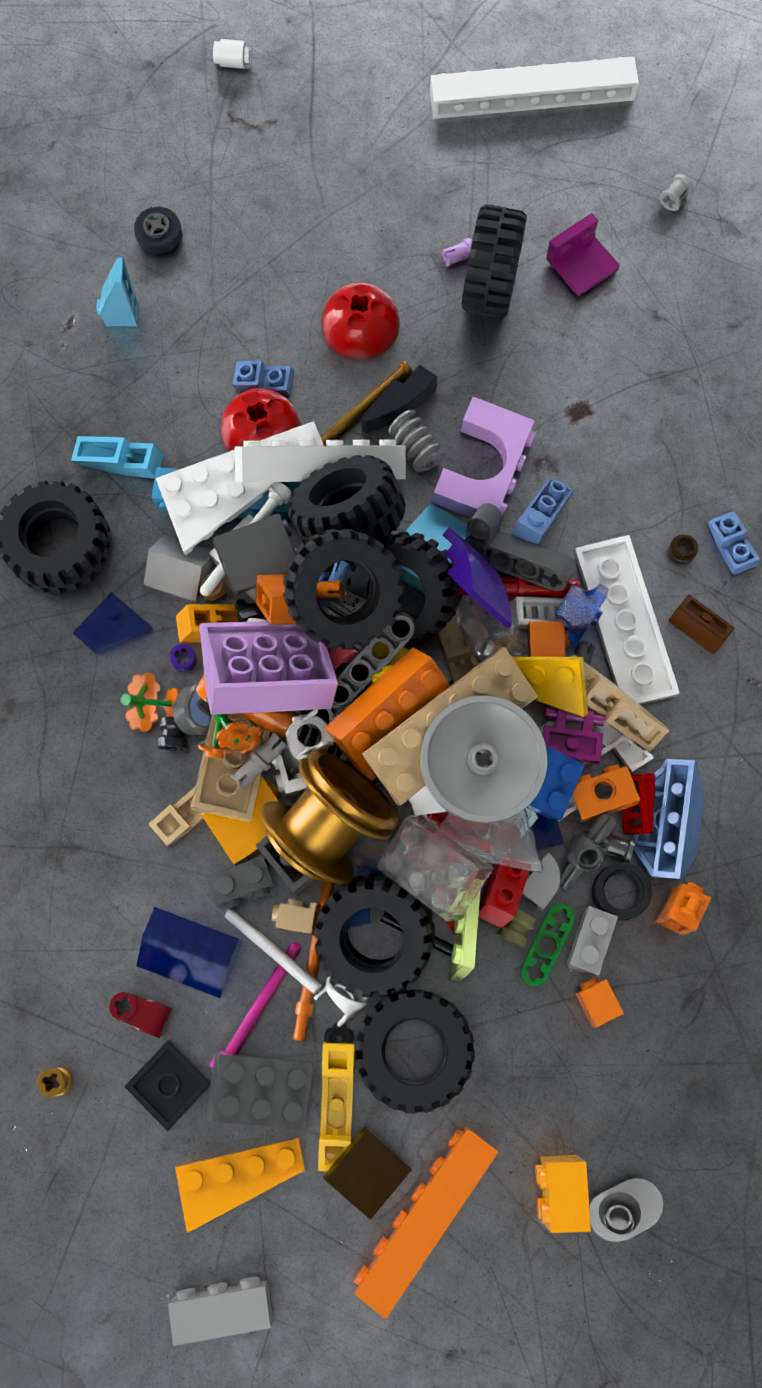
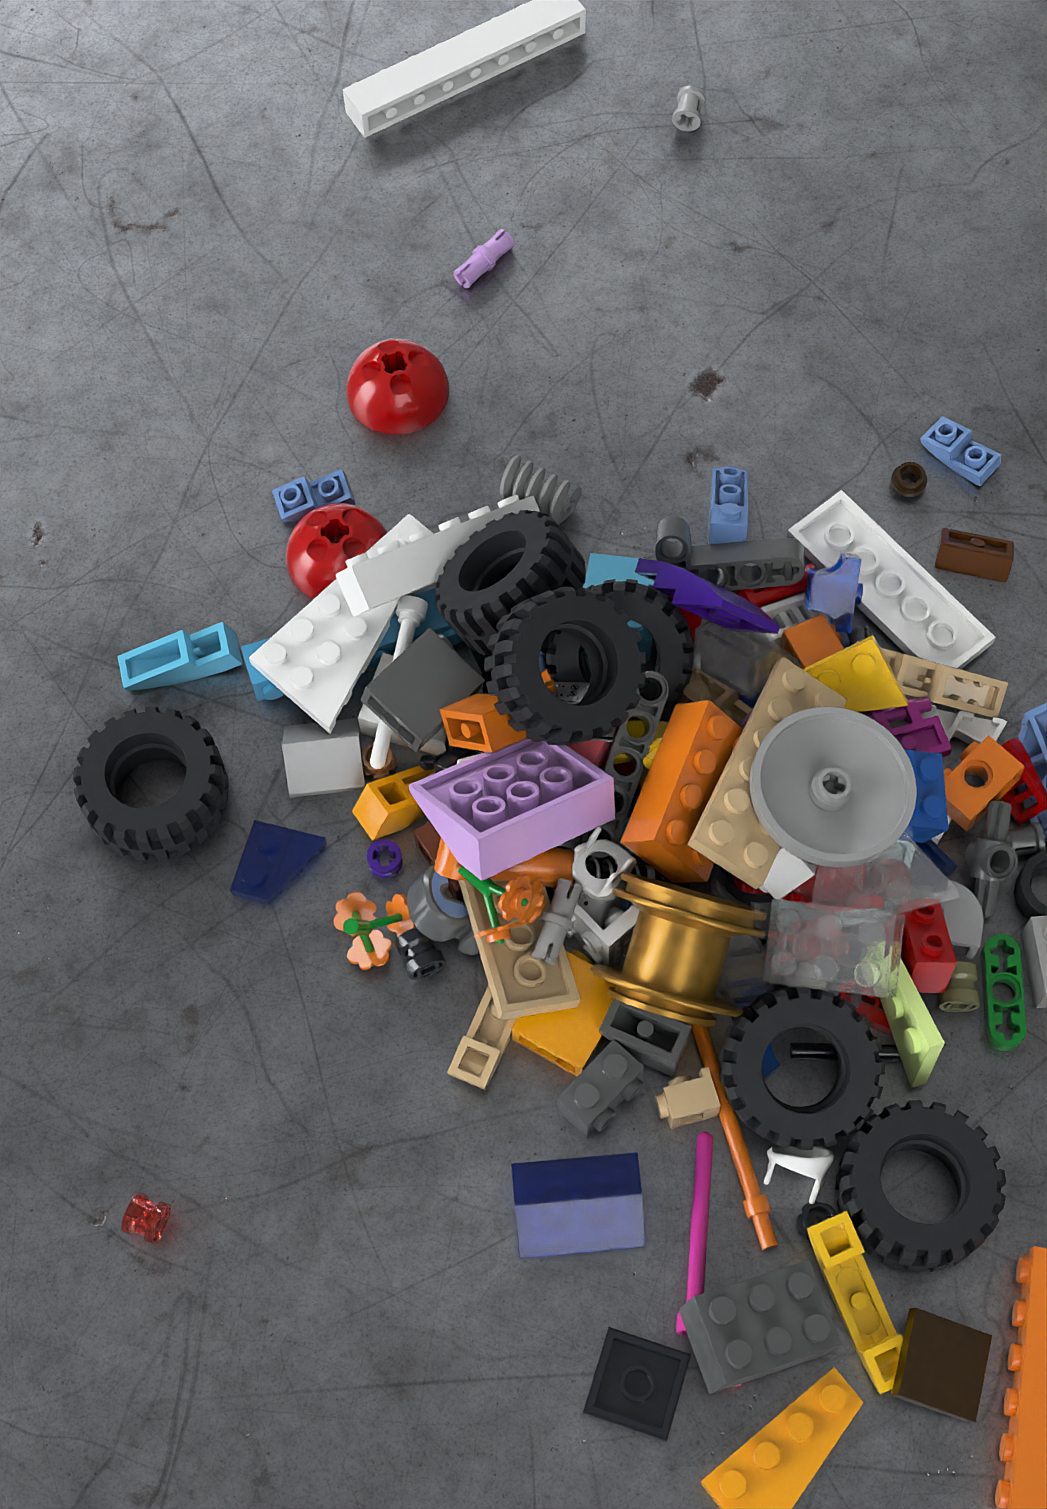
camera: 25 degrees left, 10 degrees down
pearl gold bush [37,1067,73,1097] -> none
medium azure slope [96,258,139,327] -> none
dark red piece [109,992,172,1038] -> none
black wheel [134,206,182,254] -> none
white brick [213,39,251,69] -> none
white bar [225,909,322,994] -> none
pearl gold bar [320,361,413,446] -> none
black slope [361,365,437,433] -> none
lavender arch [431,397,536,518] -> none
black tyre [462,204,527,318] -> none
magenta bracket [546,213,620,296] -> none

